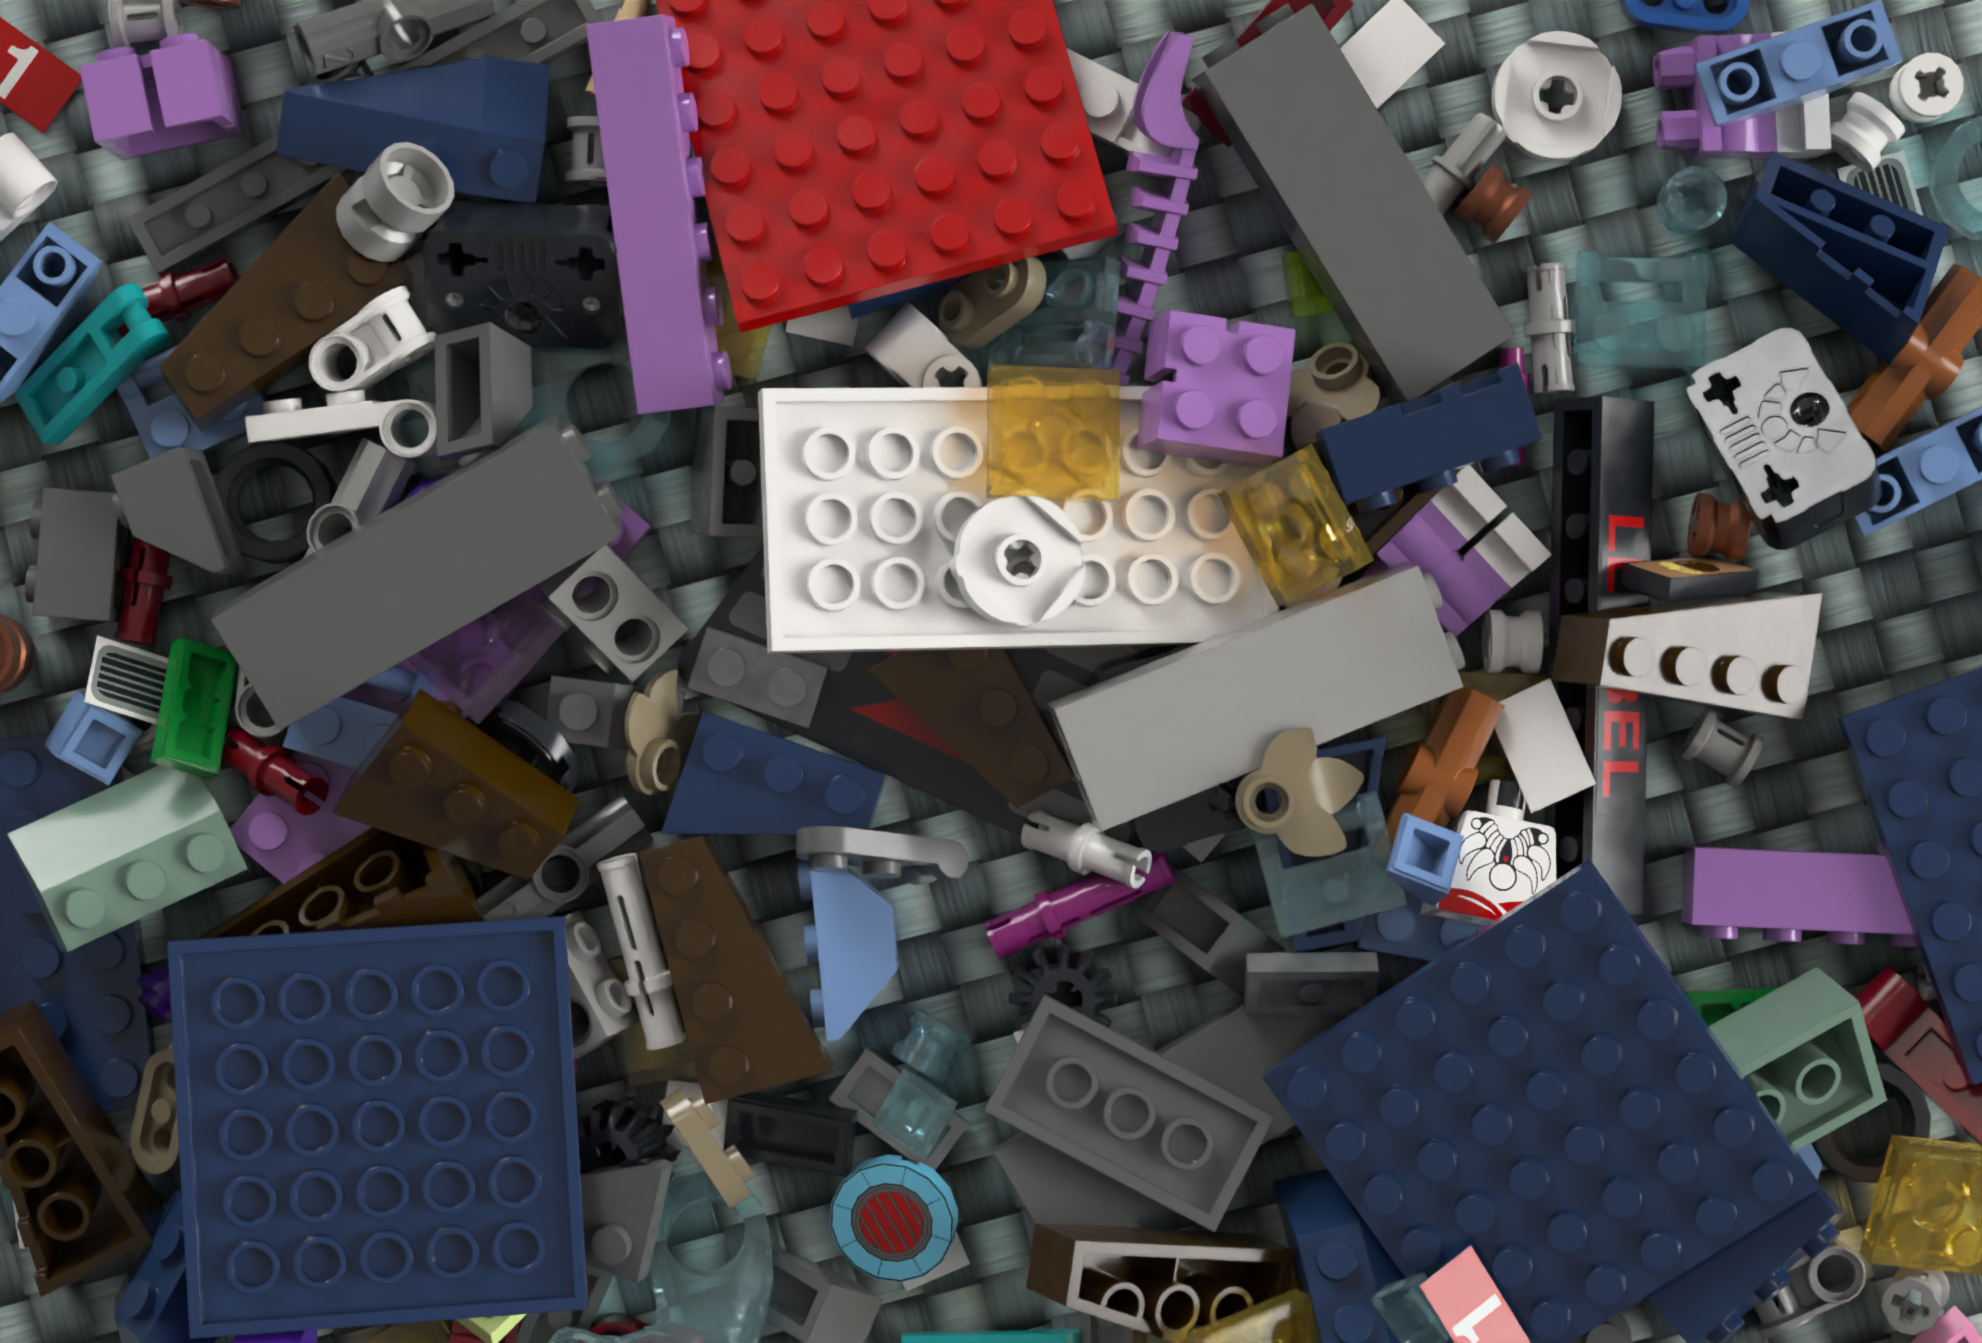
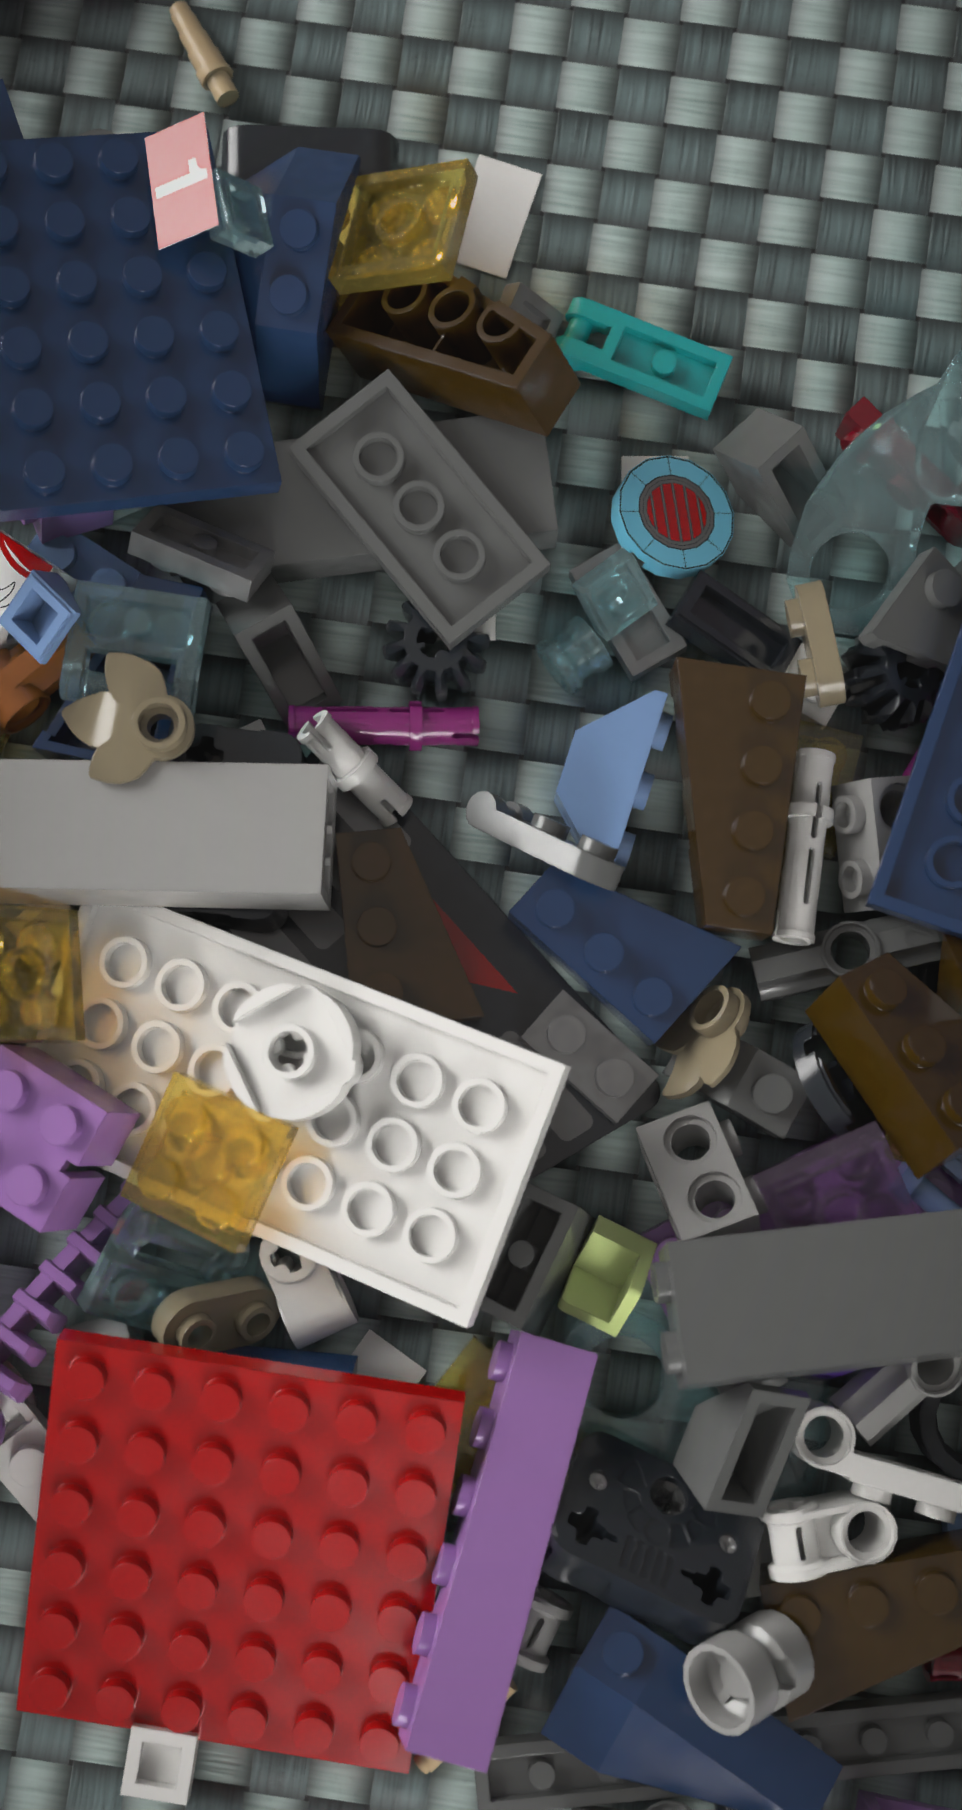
camera: 165 degrees left, 5 degrees down
none -> yellowish green panel [558,1215,657,1337]

